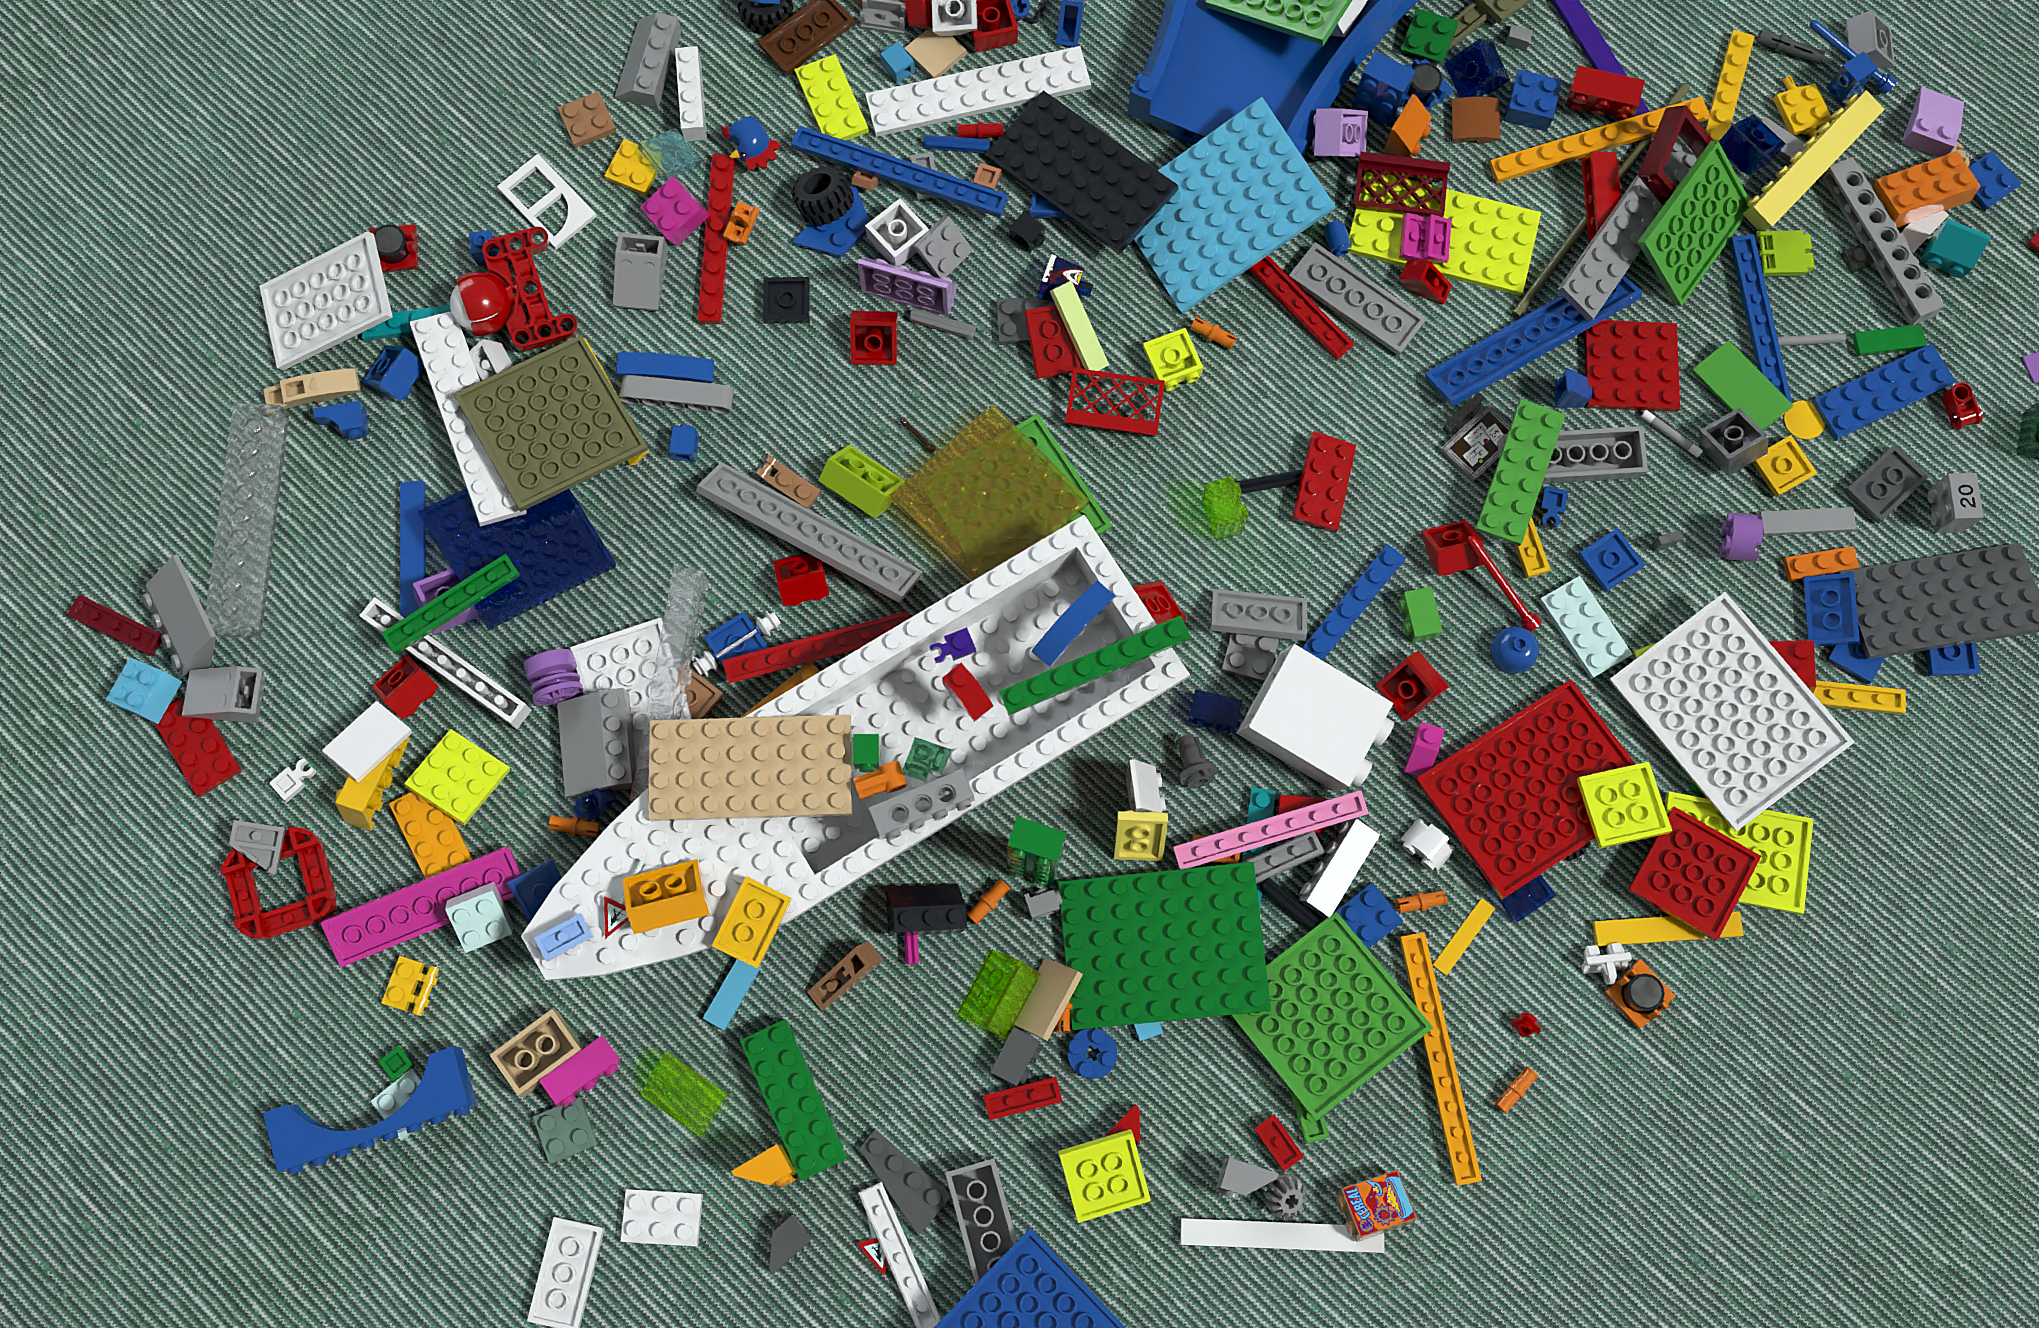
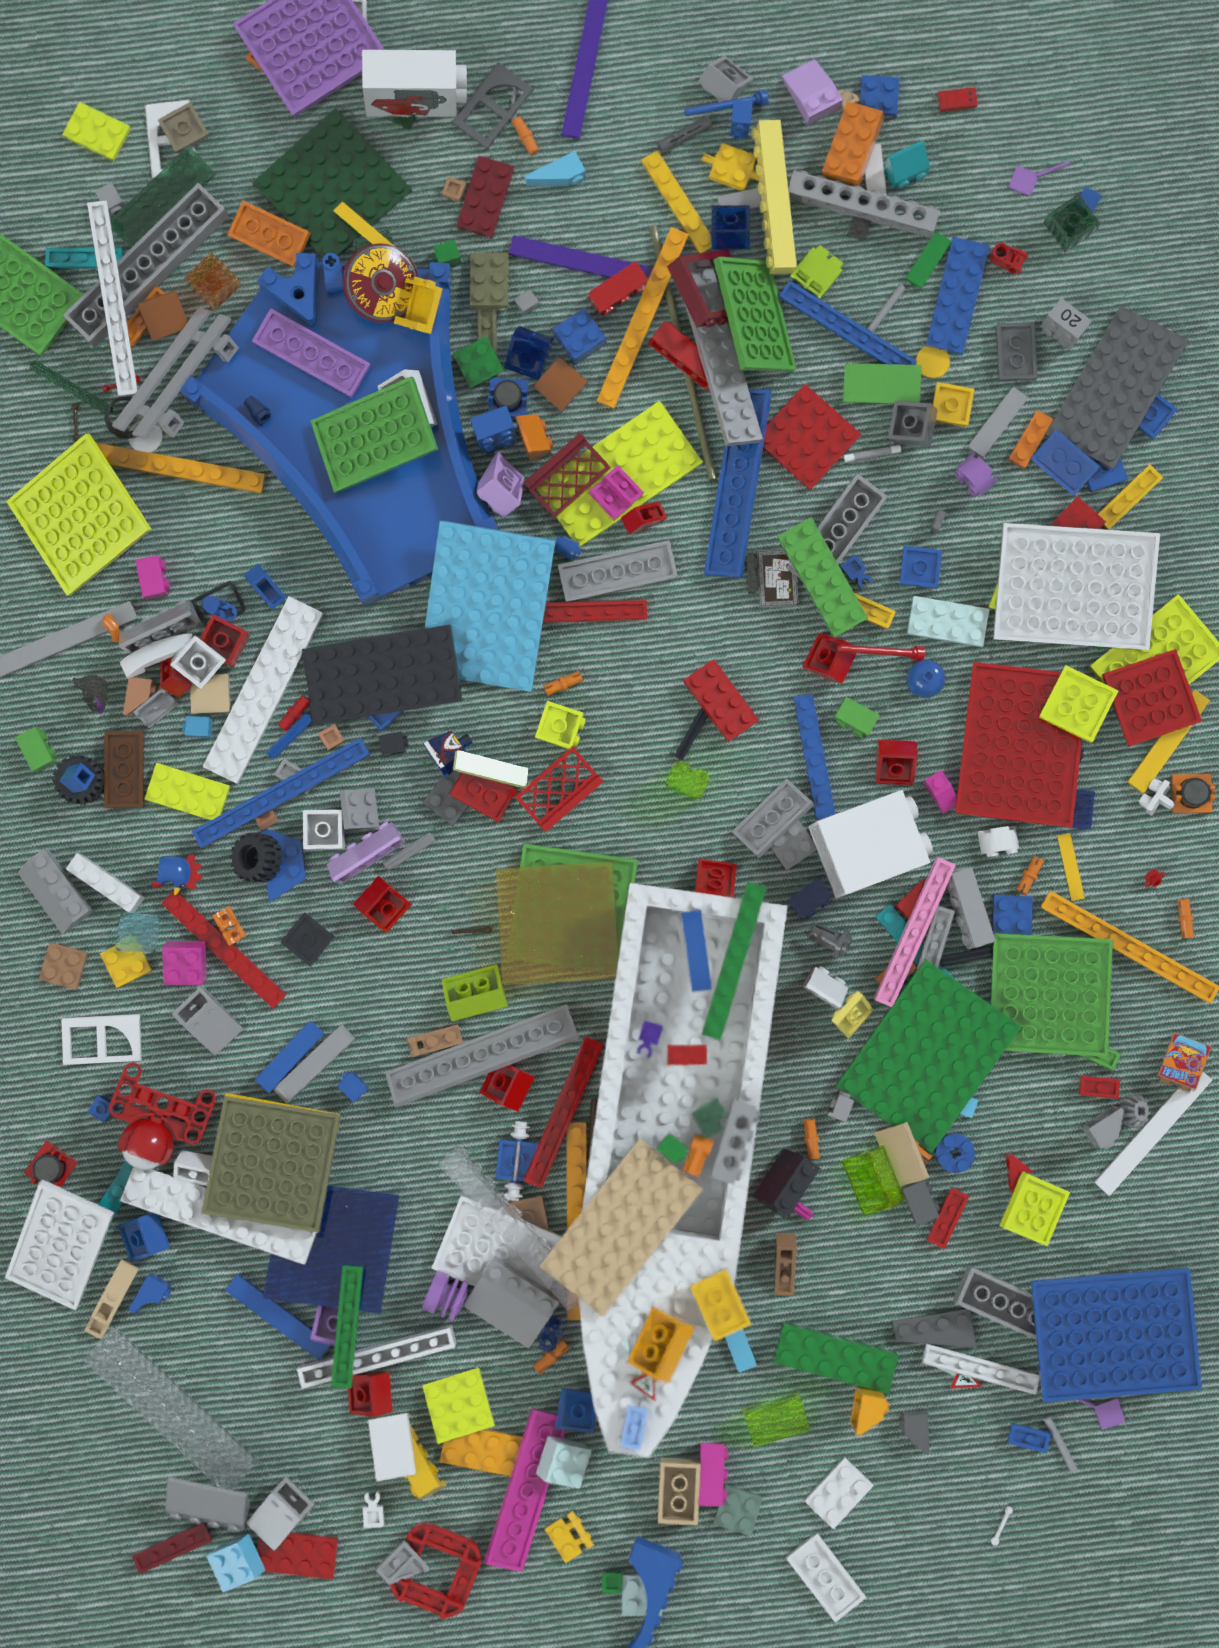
camera: 45 degrees left, 10 degrees up
green brick [1007,816,1066,886] -> none
blue slope [1554,369,1592,408] -> none

